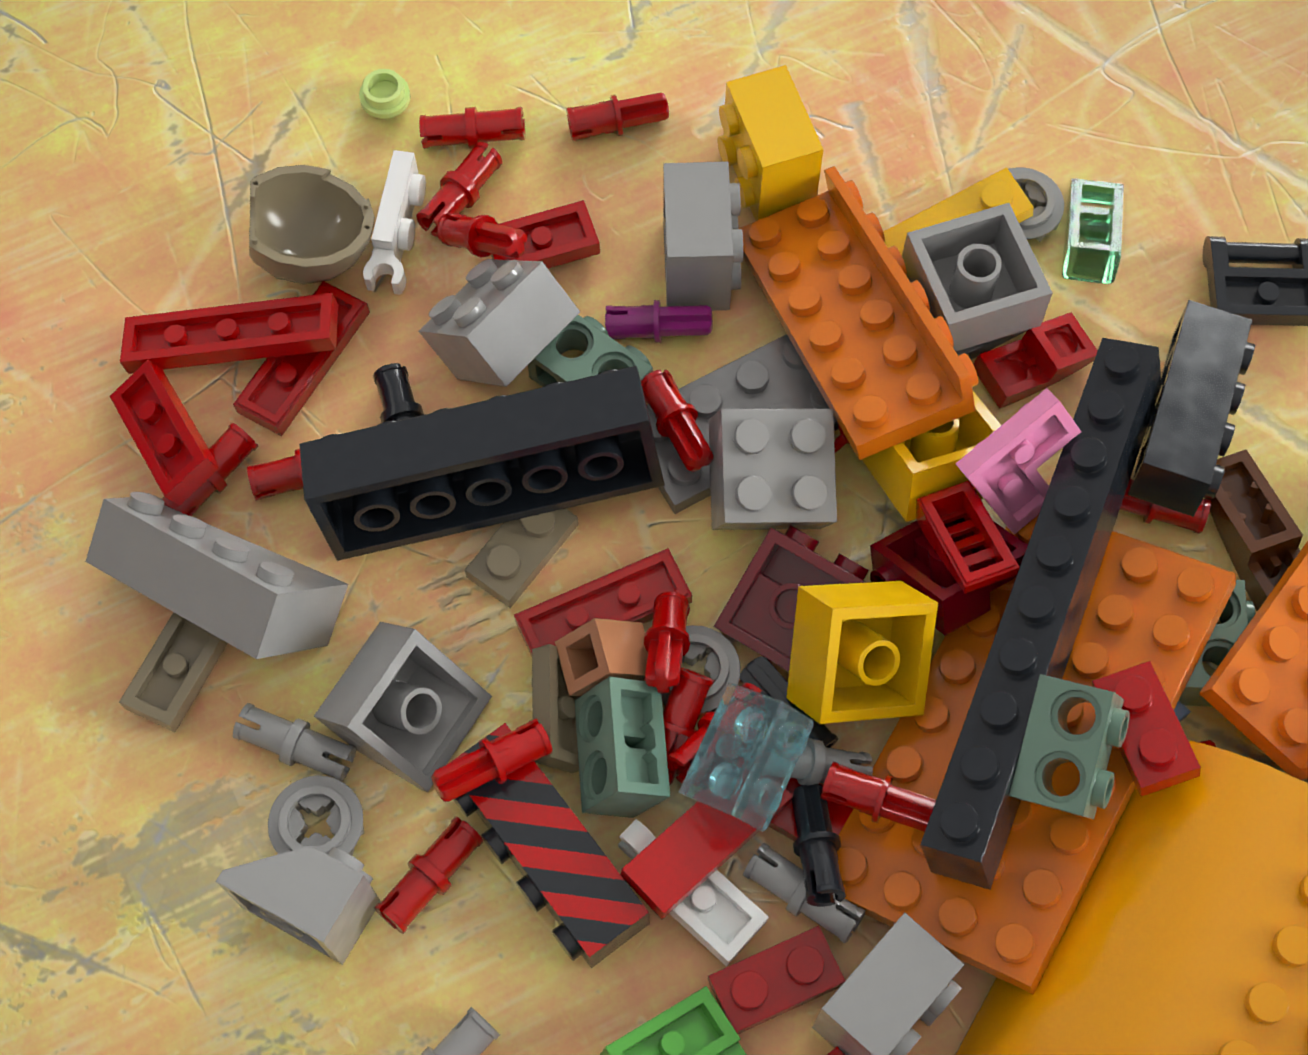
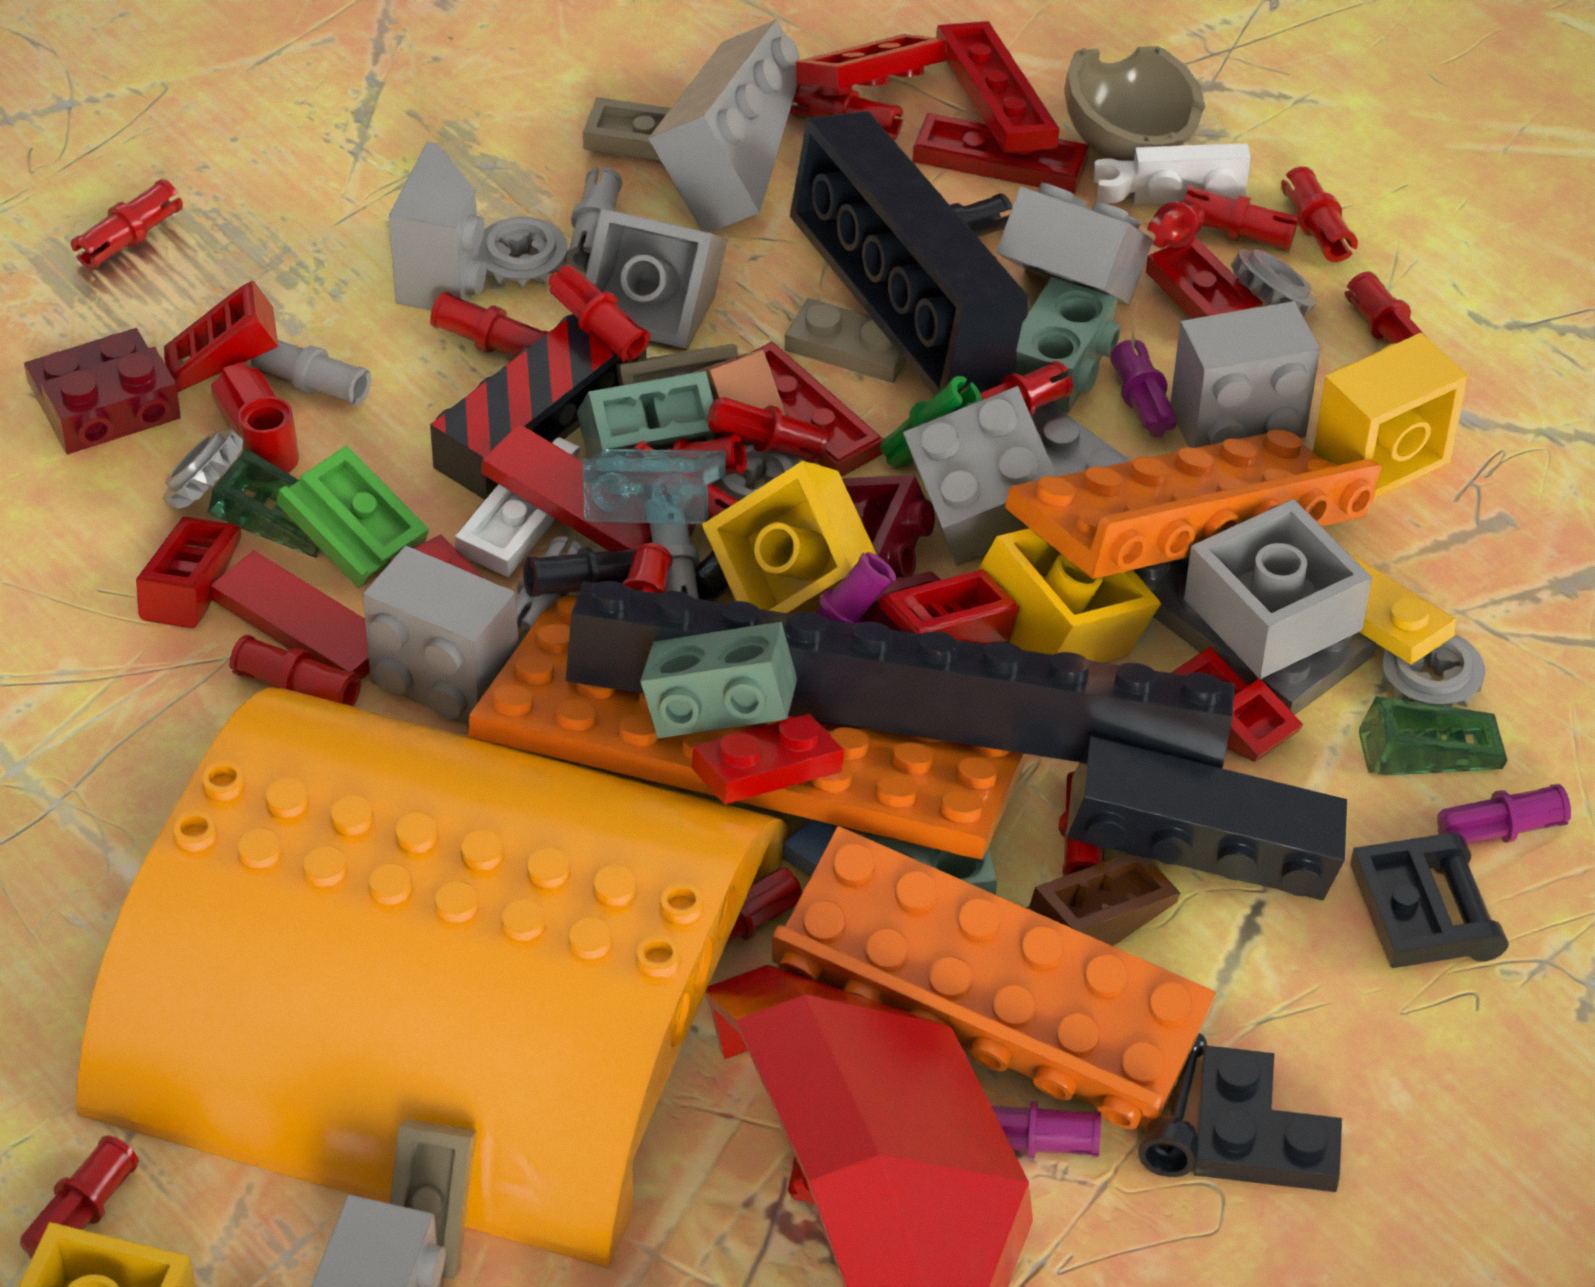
camera: 75 degrees right, 20 degrees down
yellowish green plate [359,69,411,119] -> none
bright pink plate [956,388,1082,534] -> none
none -> magenta axle [815,552,896,624]
none -> green axle [880,376,982,468]
none -> light grey gear [1231,250,1316,317]
none -> magenta axle [1437,784,1571,844]

